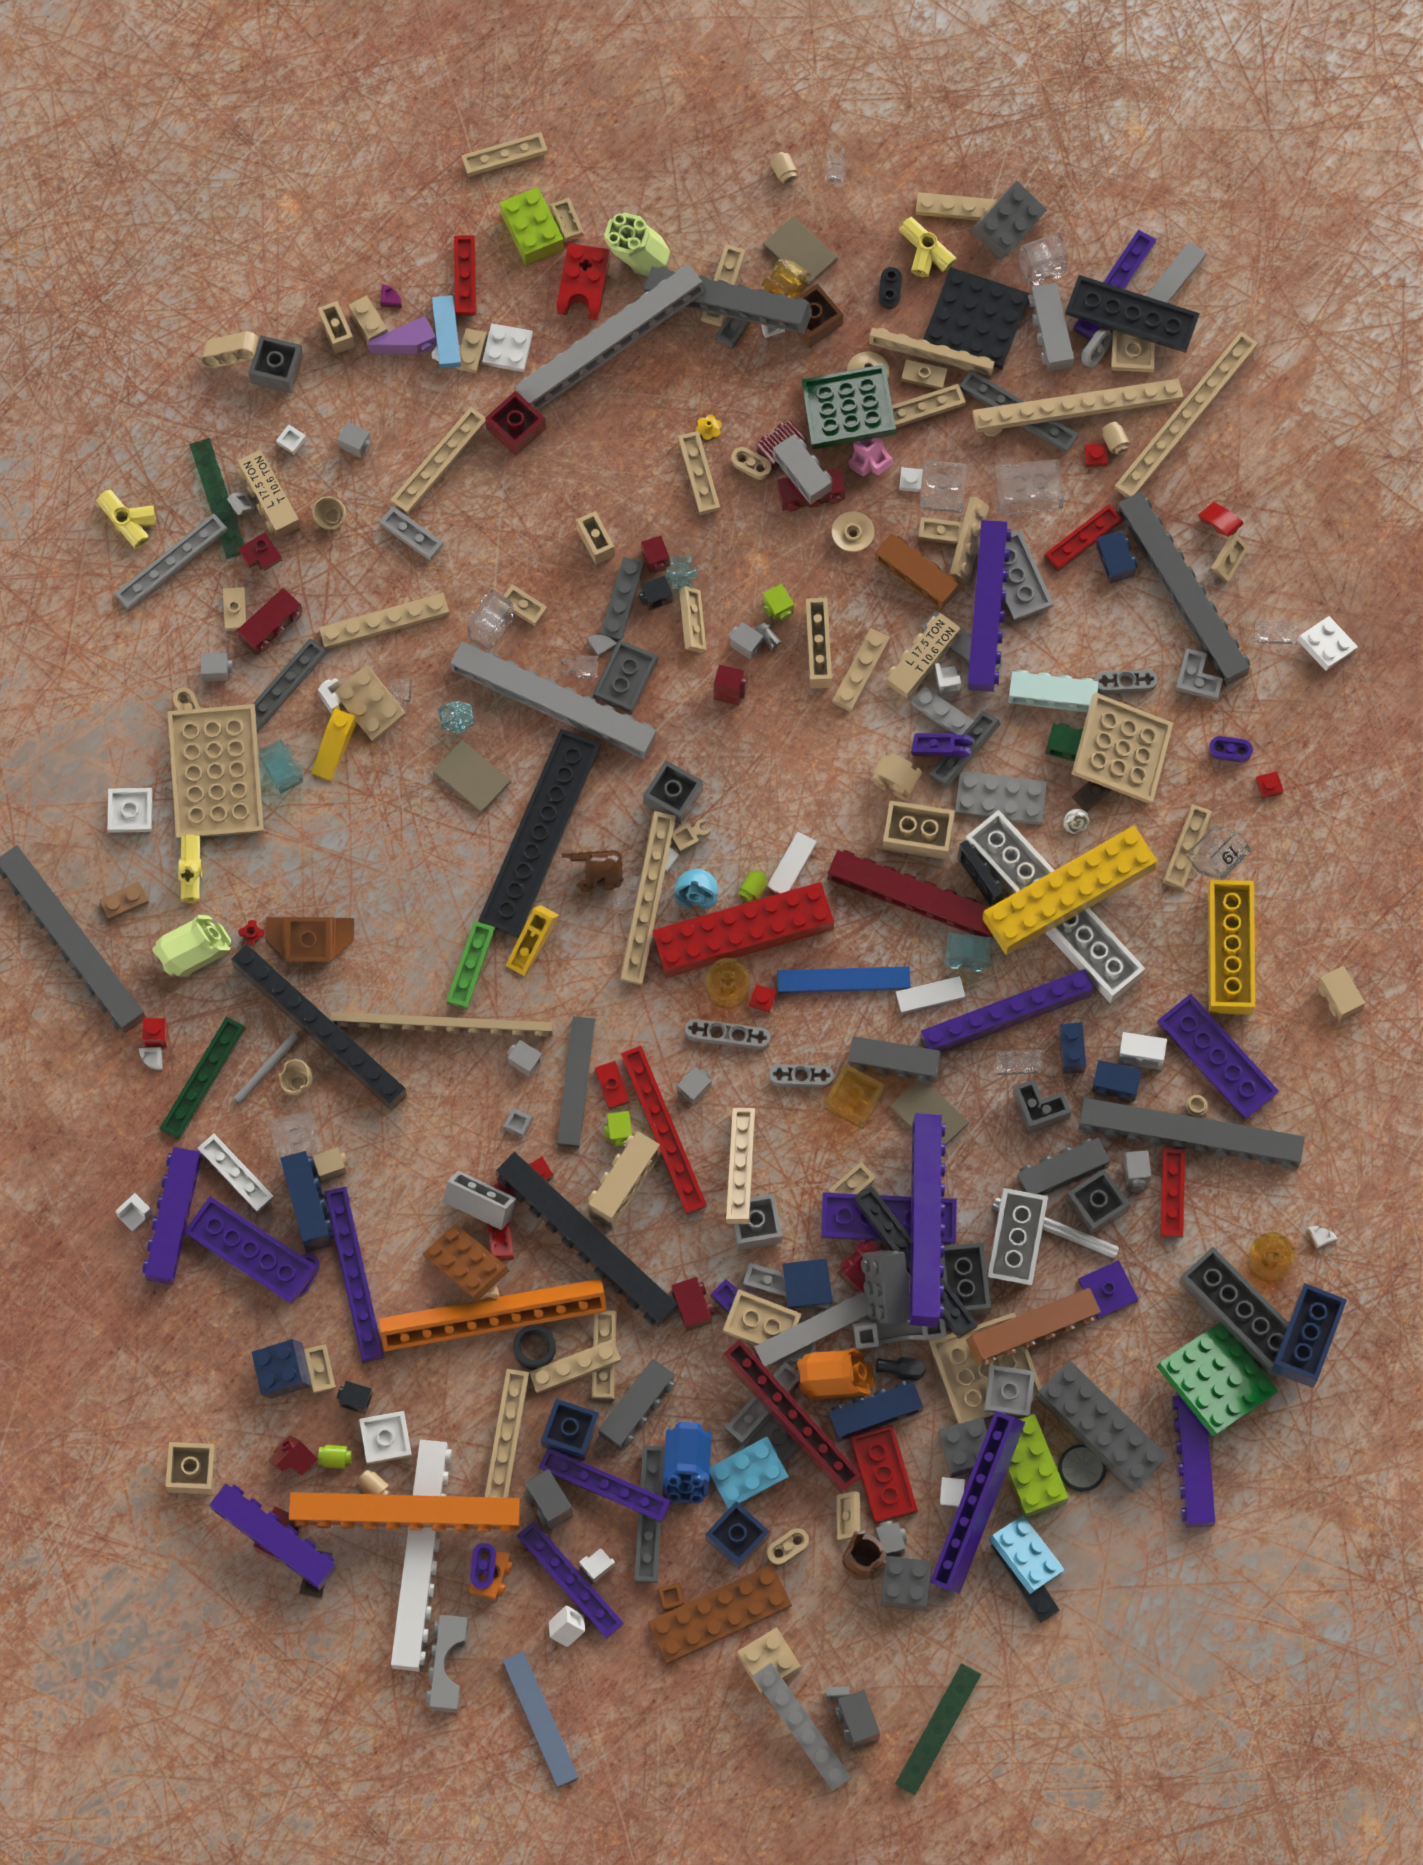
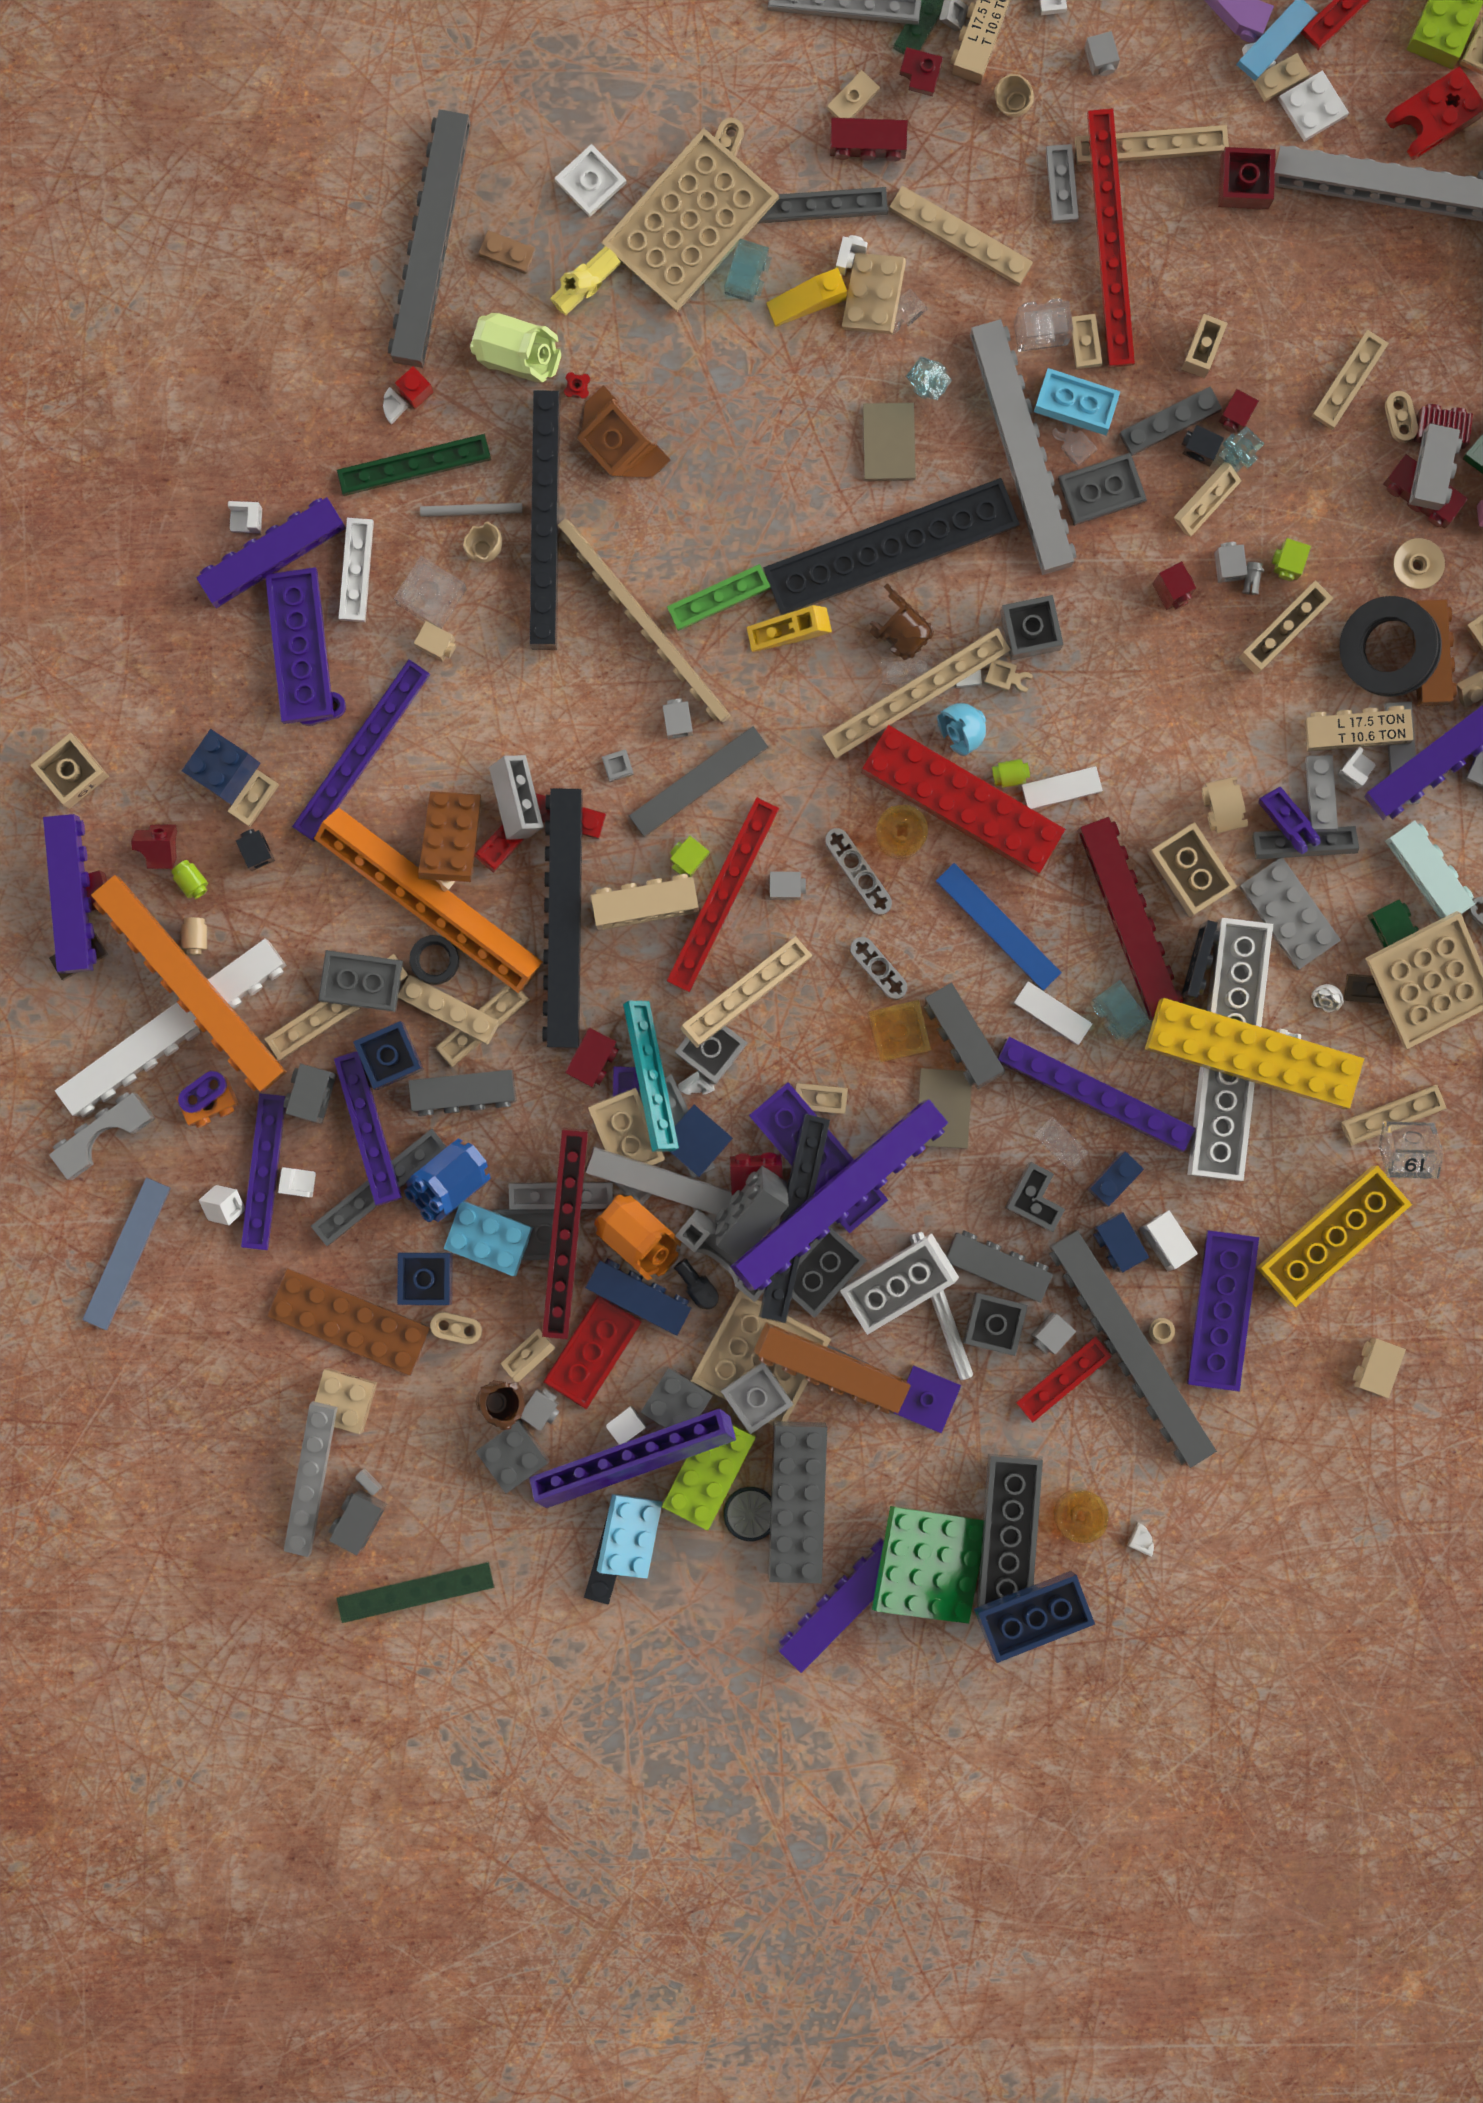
camera: 45 degrees right, 15 degrees up
light grey brick [201,653,233,681] -> none
dark blue brick [280,1151,334,1253] -> none
white plate [359,1411,412,1465] -> none
light grey tile [587,635,617,657] -> none
red plate [594,1061,630,1110] -> none
dark orange tile [657,1582,685,1612] -> none
yellow plant [696,415,722,441] -> none
red plate [749,984,777,1013] -> none
tan plate [832,628,890,712] -> none
none -> dark grey tile [318,950,403,1012]
none -> teal plate [623,1000,679,1152]
none -> white tile [678,1071,715,1095]
none -> medium azure plate [1034,368,1120,436]
none -> red plate [1087,108,1135,368]
none -> black tyre [1339,596,1442,697]

